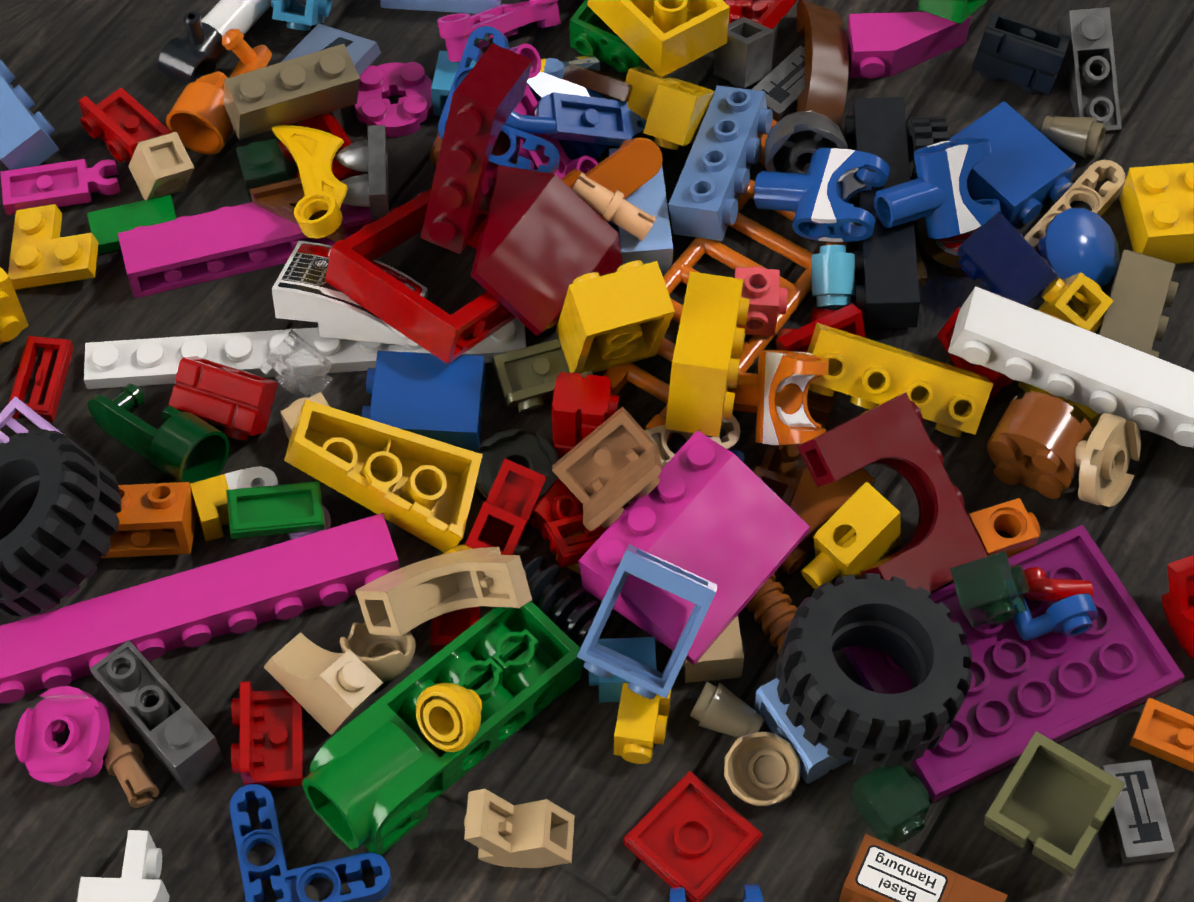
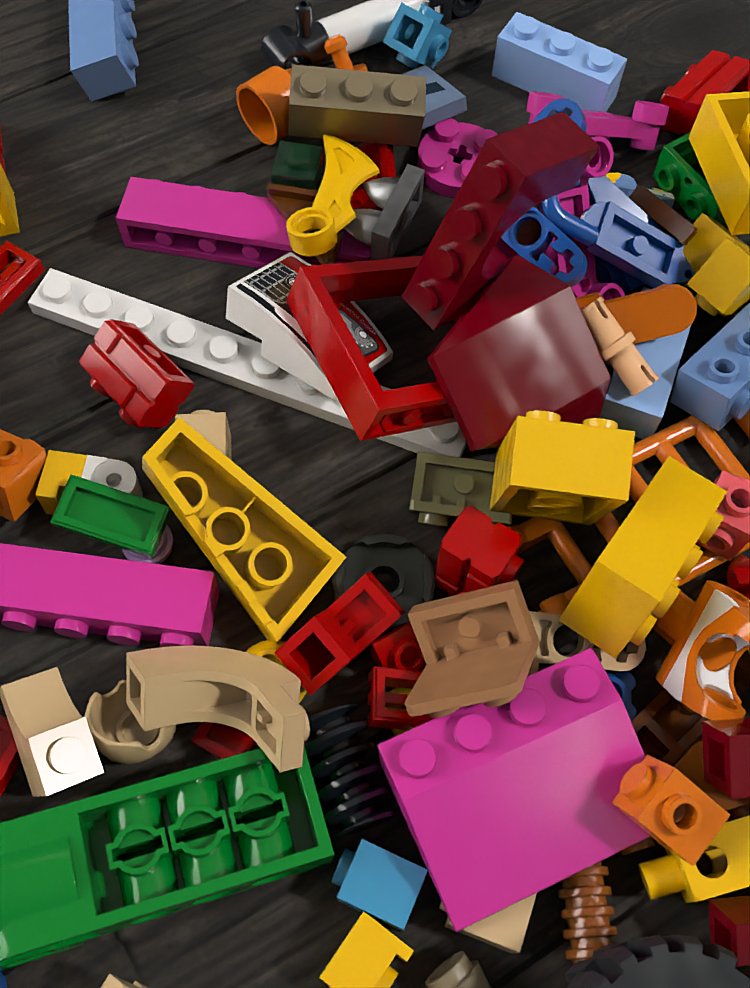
camera: 25 degrees right, 5 degrees up
dark pink plate [0,159,120,215] -> none
yellow plate [8,204,99,290] -> none
red bracket [78,87,173,164] -> none
green tile [87,195,176,255] -> none
dark green piece [88,383,230,484] -> none
tan brick [128,132,194,200] -> none
clear brick [260,329,333,396] -> none
blue brick [362,351,486,453] -> none
yellow brick [416,683,482,752] -> none
medium blue window [577,544,717,699] -> none
none -> orange brick [611,754,730,866]

